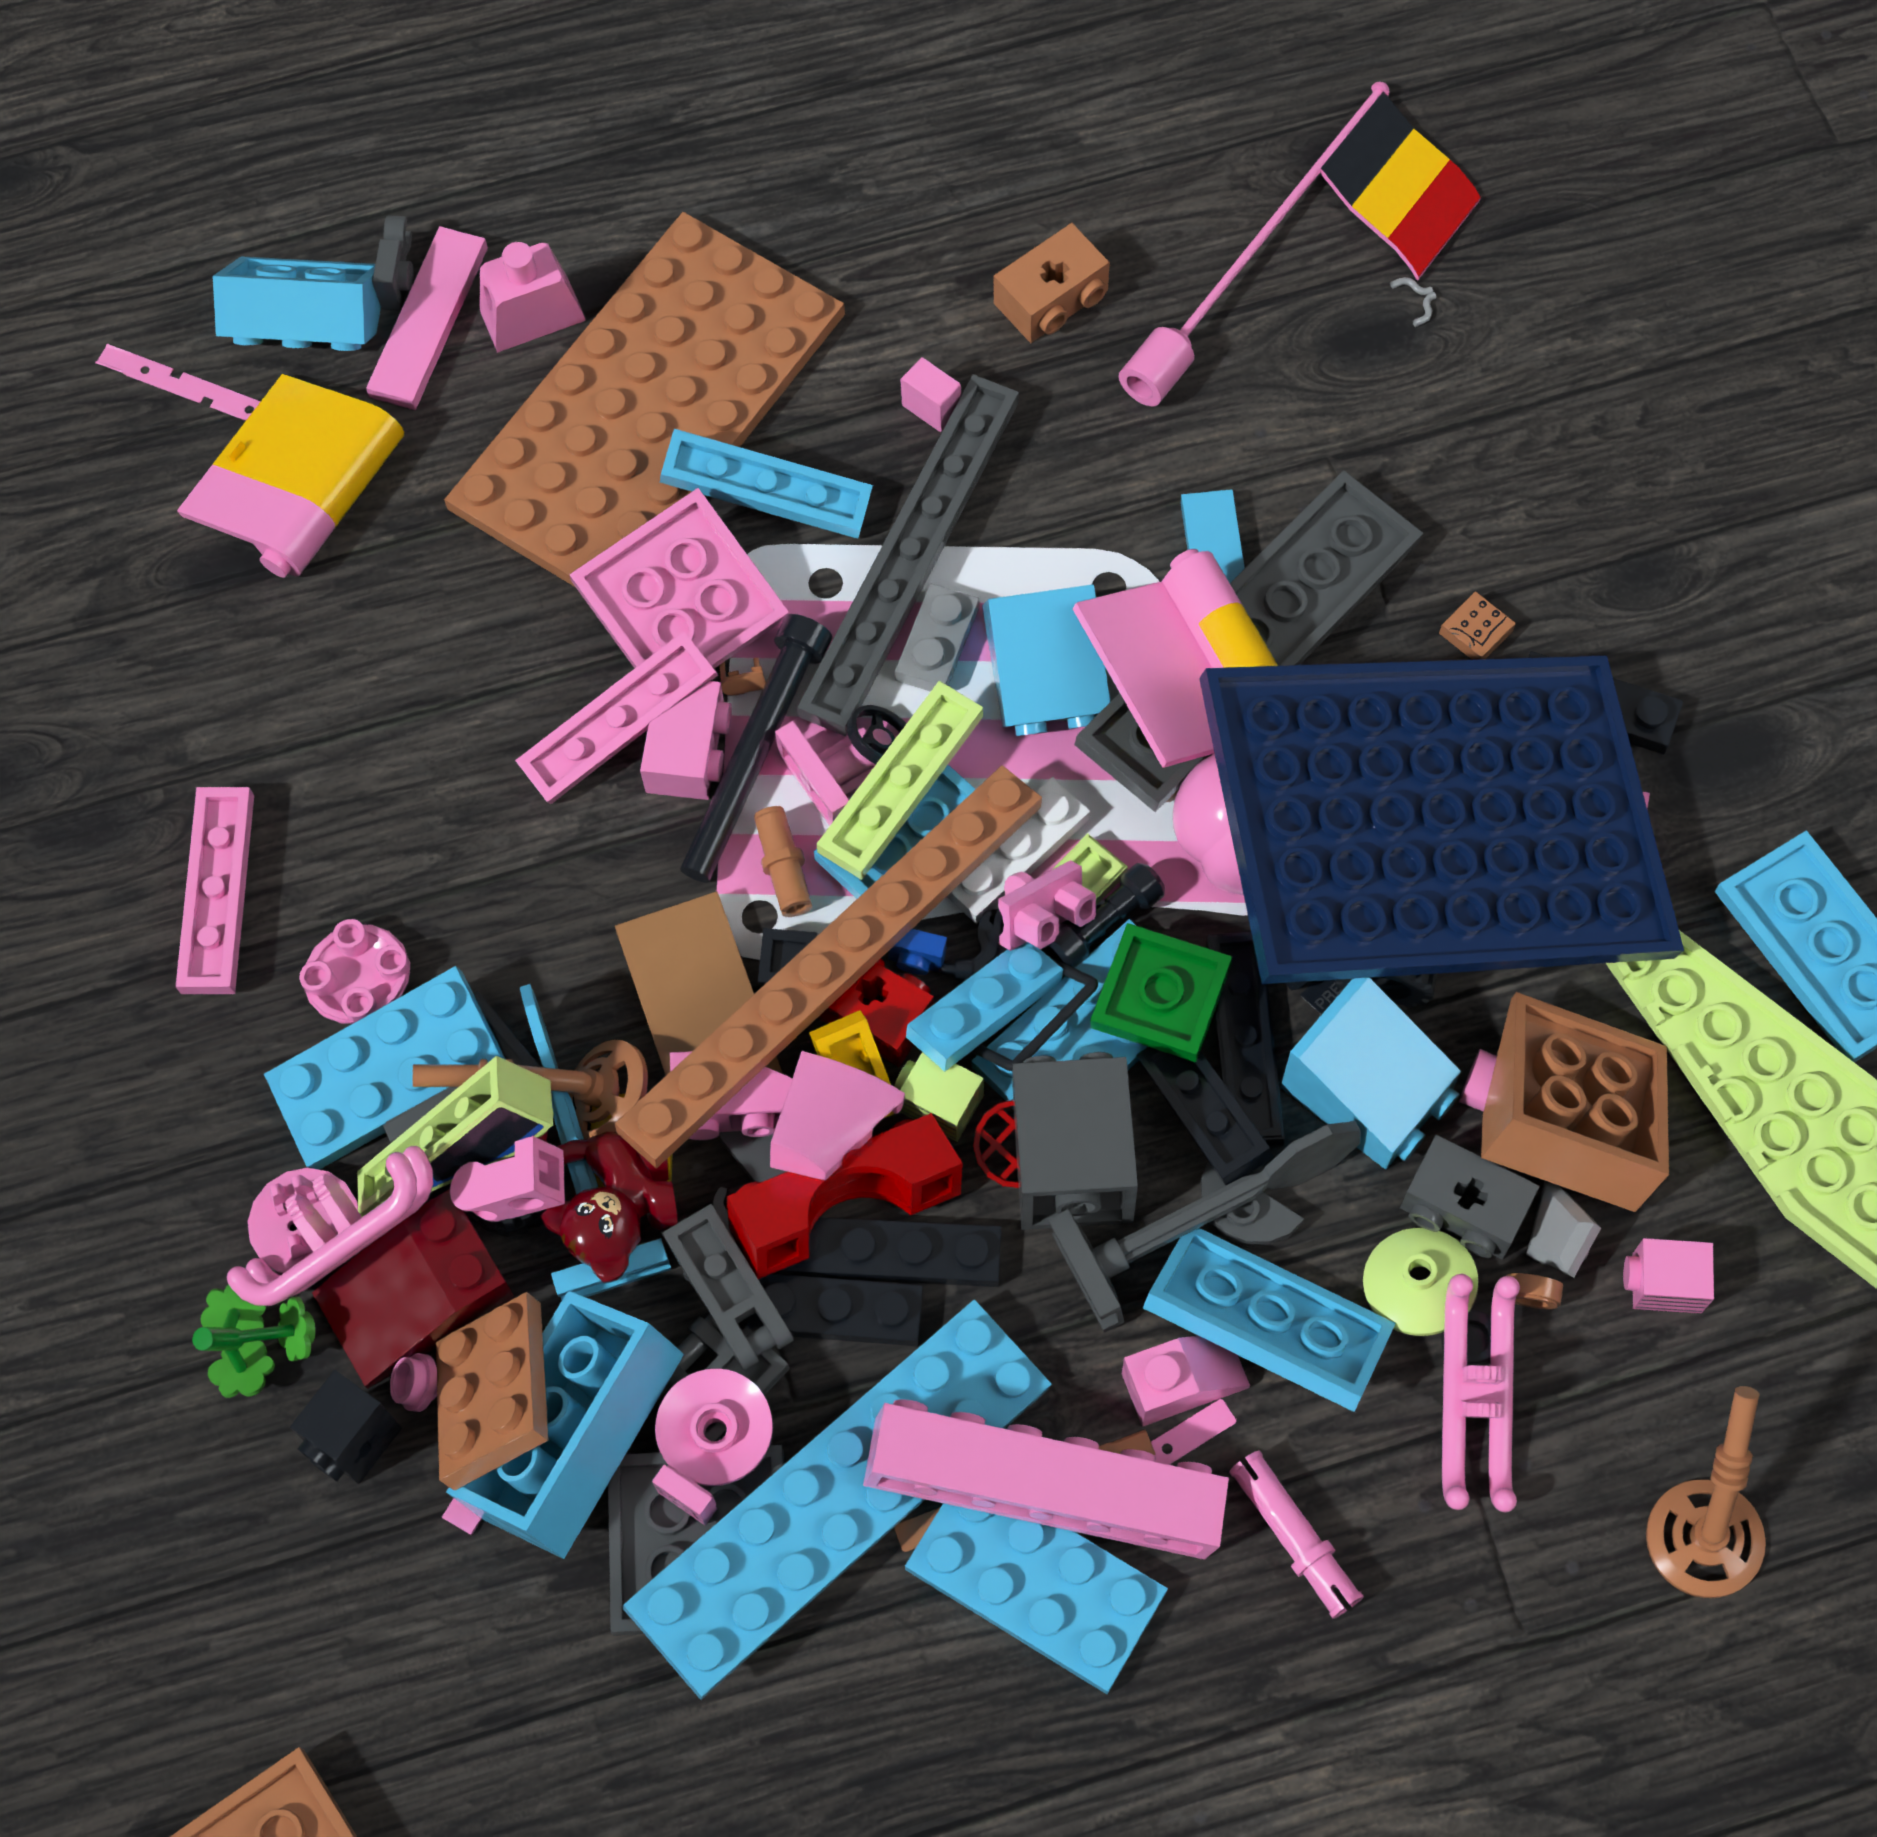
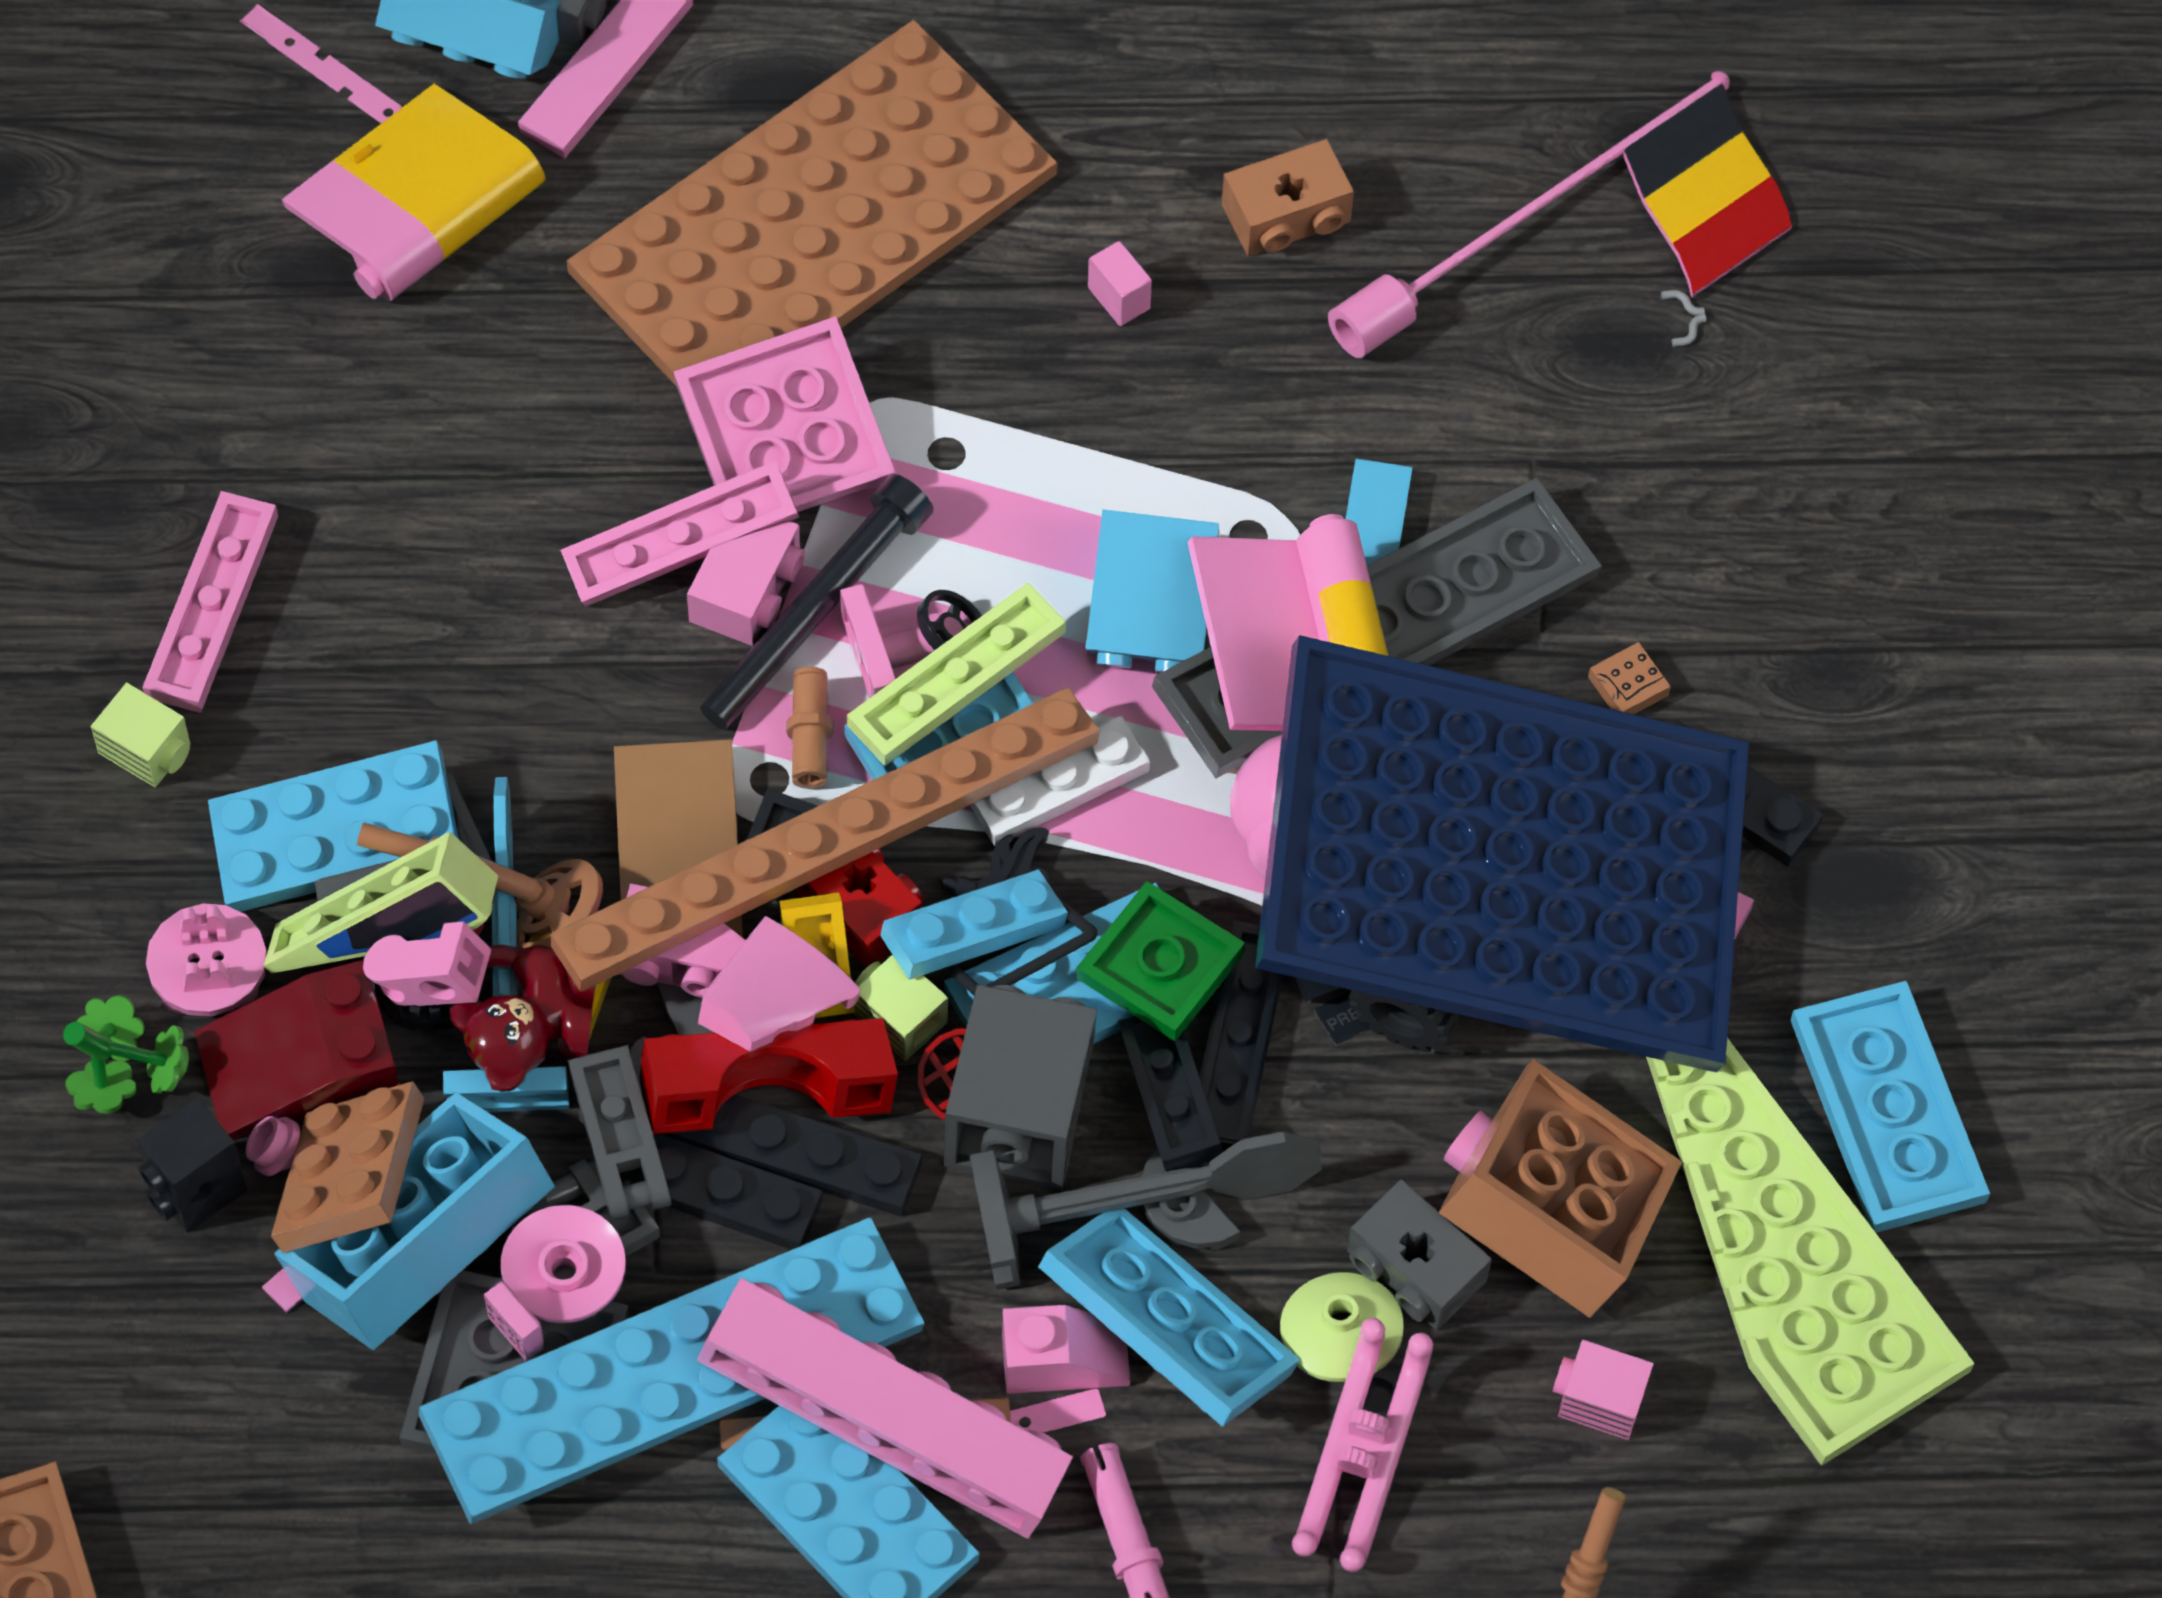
camera: 10 degrees right, 5 degrees down
bright pink piece [227,1146,433,1306] -> none
bright pink dish [299,919,410,1024] -> none
bright pink torso [480,242,586,353] -> none
medium azure plate [660,429,873,539] -> none
nougat piece [720,657,766,696] -> none
dark grey plate [797,374,1019,736] -> none
blue plate [888,929,947,975] -> none
light grey plate [895,583,979,691] -> none
bright pink hips [998,860,1096,951] -> none
black piece [1046,863,1165,968] -> none
yellowish green tile [1052,833,1128,905] -> none
medium azure slope [1281,978,1461,1170] -> none
nougat tile [1506,1273,1563,1309] -> none
light grey piece [1526,1180,1601,1278] -> none
none -> yellowish green brick [91,682,191,788]

